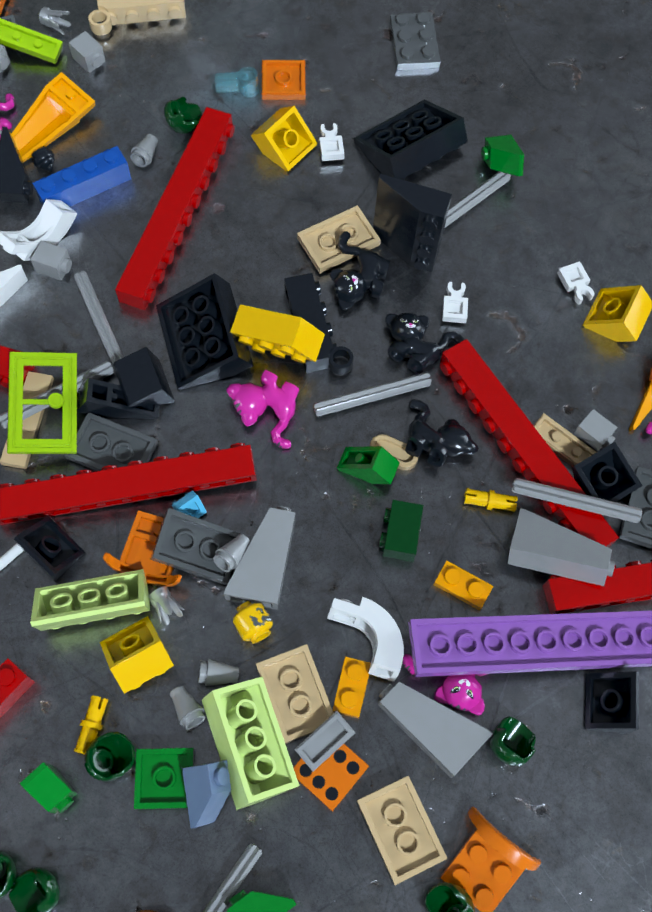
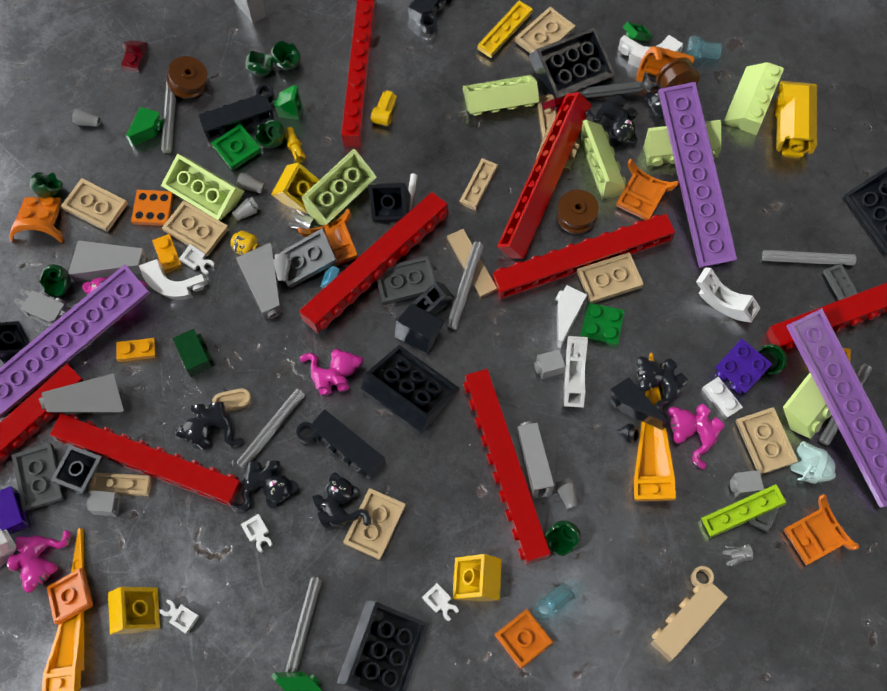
camera: 150 degrees right, 0 degrees up
lime door [7,352,77,454] -> none
blue brick [33,146,131,207] -> none
light grey brick [68,31,106,73] -> none
light grey axle [74,271,123,370] -> none
sand blue slope [182,760,231,828] -> none
yellow brick [230,304,325,363] -> none
light grey tile [294,711,356,771] -> none
green slope [336,446,400,484] -> none
black slope [373,174,452,272] -> none
yellow pin [464,488,518,512] -> none
light grey axle [512,478,642,523] -> none
none -> light grey hinge [14,289,69,326]
none -> white plate [179,244,215,275]
none -> black hinge [198,83,275,141]
none -> light grey slope [517,421,554,500]

